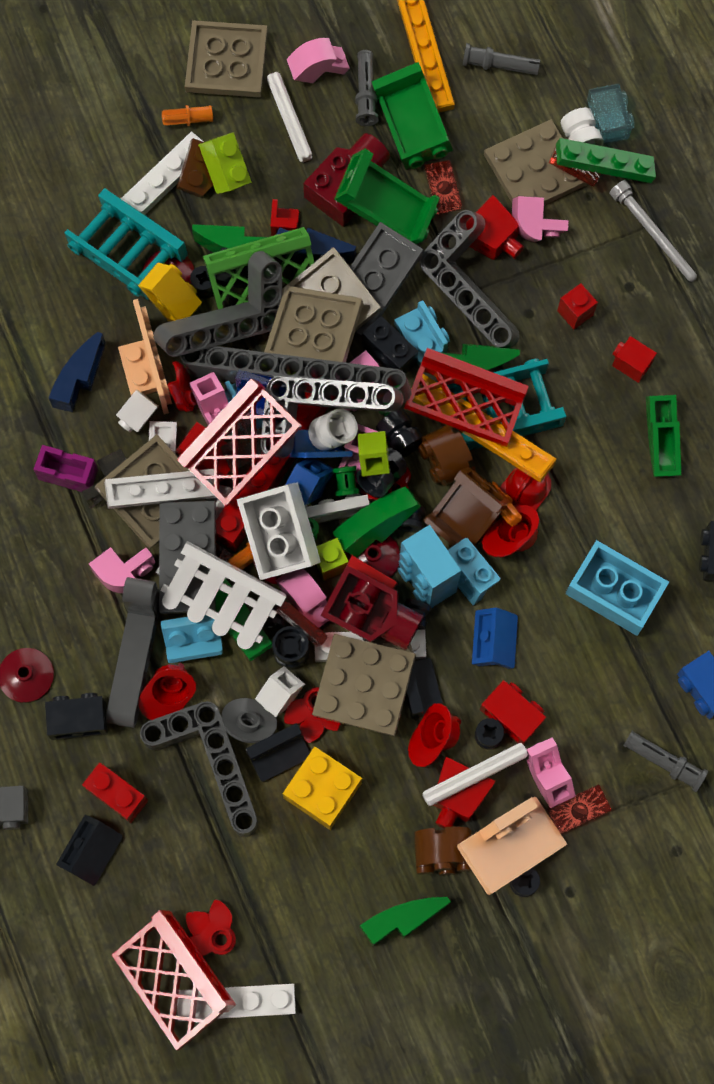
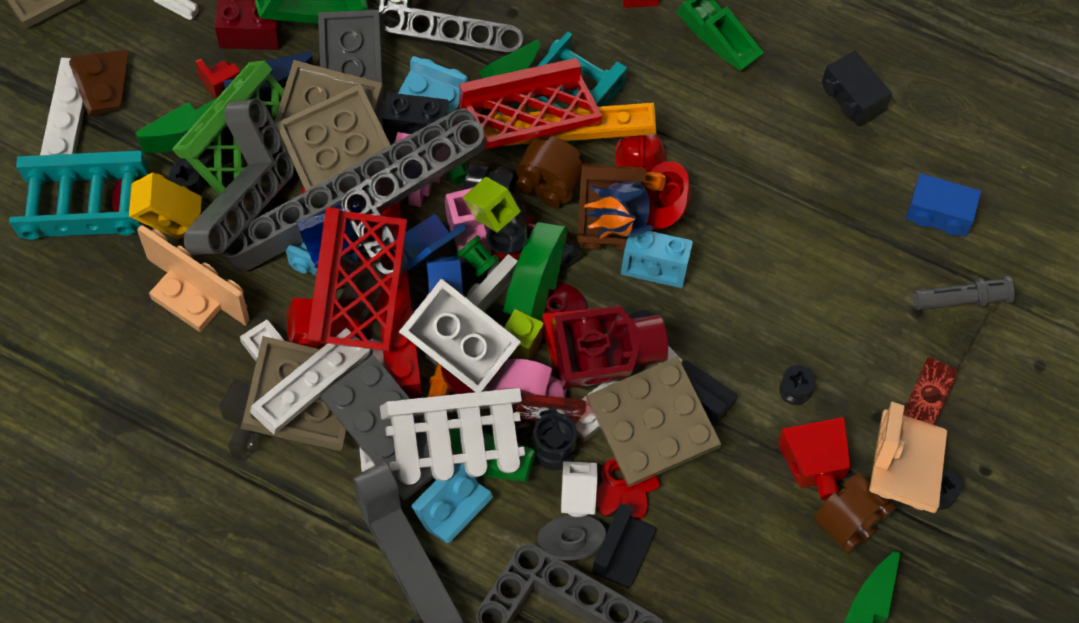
camera: 40 degrees left, 10 degrees down
magenta brick [33,445,98,494] -> none
dark blue slope [49,332,106,413] -> none
bright pink brick [89,547,155,593] -> none
white brick [116,390,159,433] -> none
red piece [139,662,196,720] -> none
orange axle [161,105,213,126] -> none
red plate [167,361,197,412] -> none
bright pink brick [190,372,241,433] -> none
lime brick [198,132,251,194] -> none
yellow brick [282,747,362,830] -> none
white wheel [308,408,358,451] -> none
medium azure brick [398,525,461,607] -> none
red piece [408,703,461,767] -> none
white axle [423,743,528,806] -> none
blue panel [472,607,518,669] -> none
red brick [480,680,546,745] -> none
bright pink brick [527,738,576,808] -> none
medium azure brick [566,540,669,636] -> none
none -> dark blue hair [584,181,653,239]

